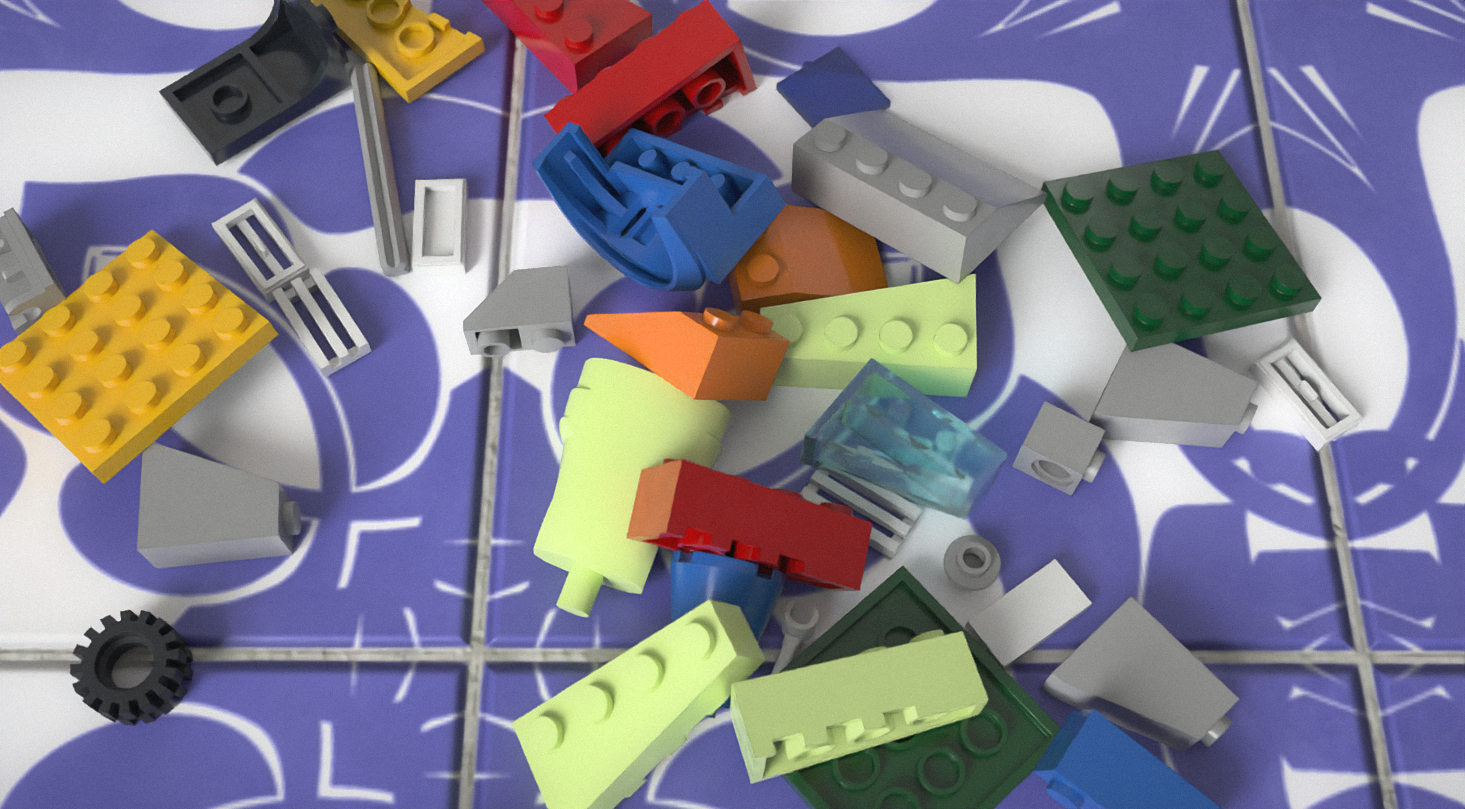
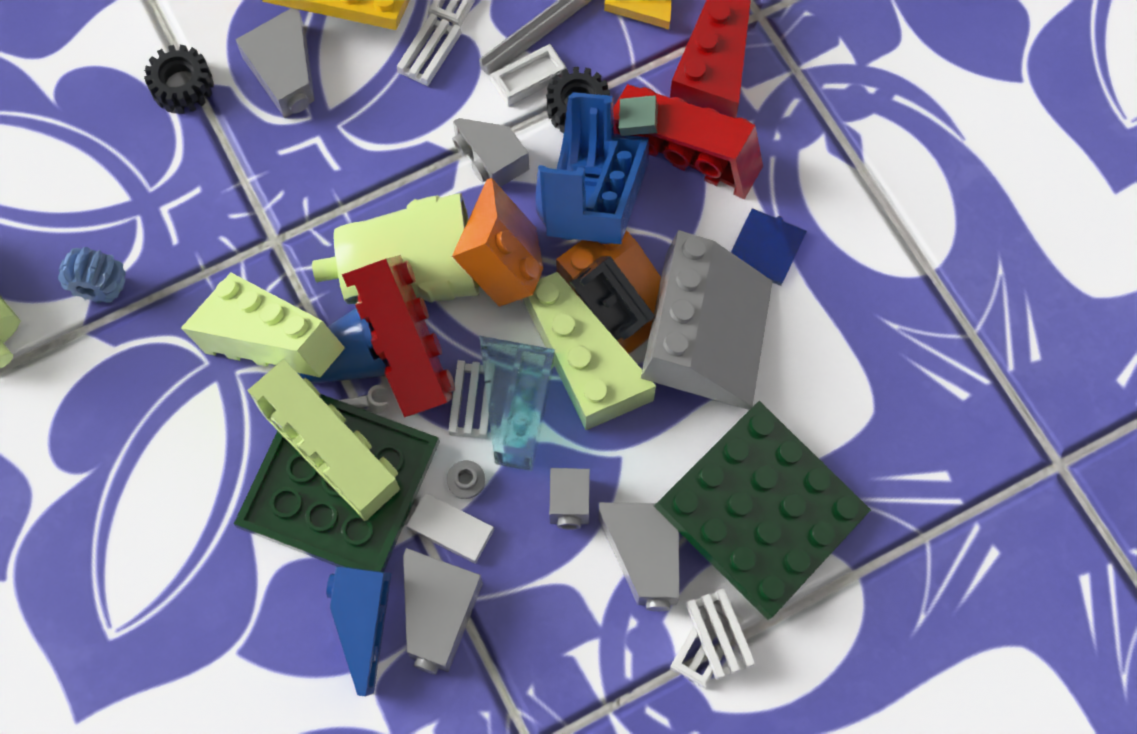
camera: 65 degrees right, 5 degrees up
none -> black tyre [546,67,610,133]
none -> black hinge [569,256,655,340]
none -> sand green tile [619,95,658,136]
none -> white tile [686,588,755,680]

